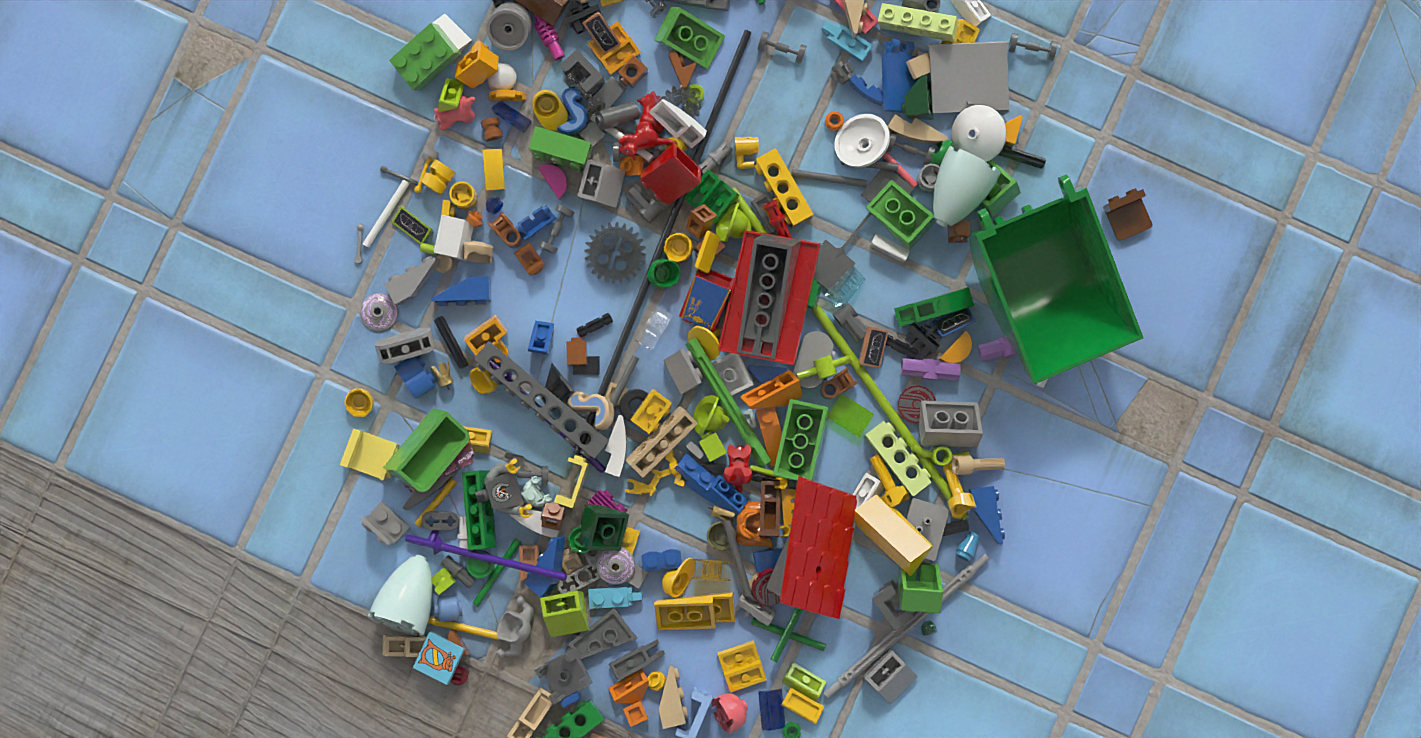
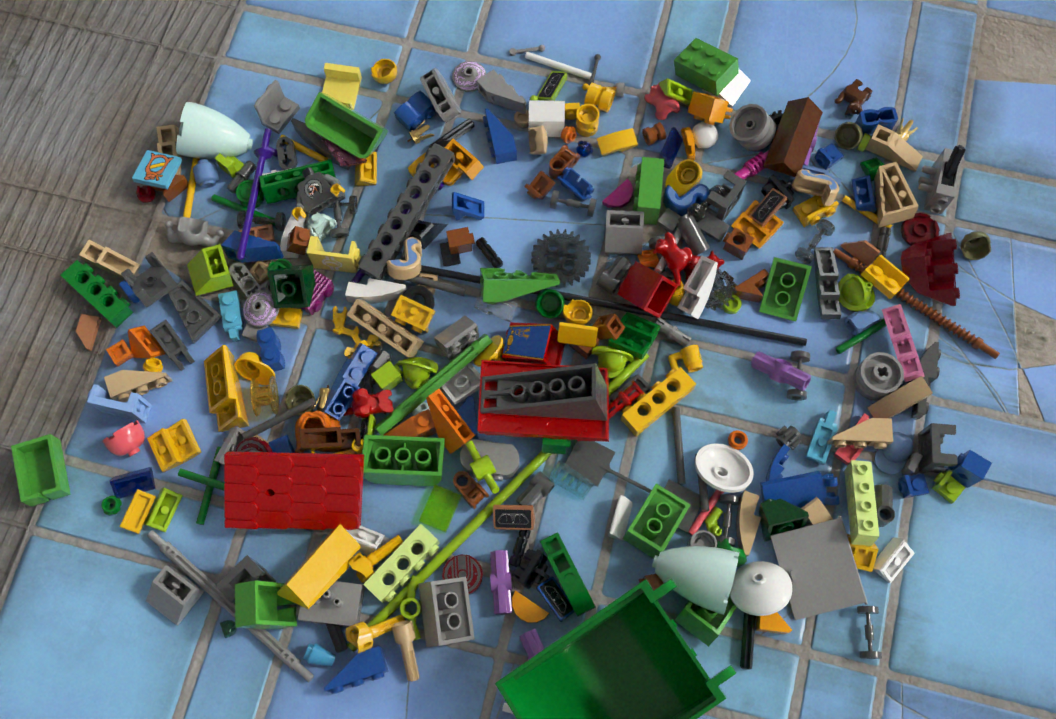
camera: 80 degrees right, 15 degrees down
none -> clear smoke wheel [237,210,286,231]
none -> bright green wedge [480,268,560,304]
none -> lime arm [705,506,723,536]
none -> medium lavender piece [751,351,811,391]

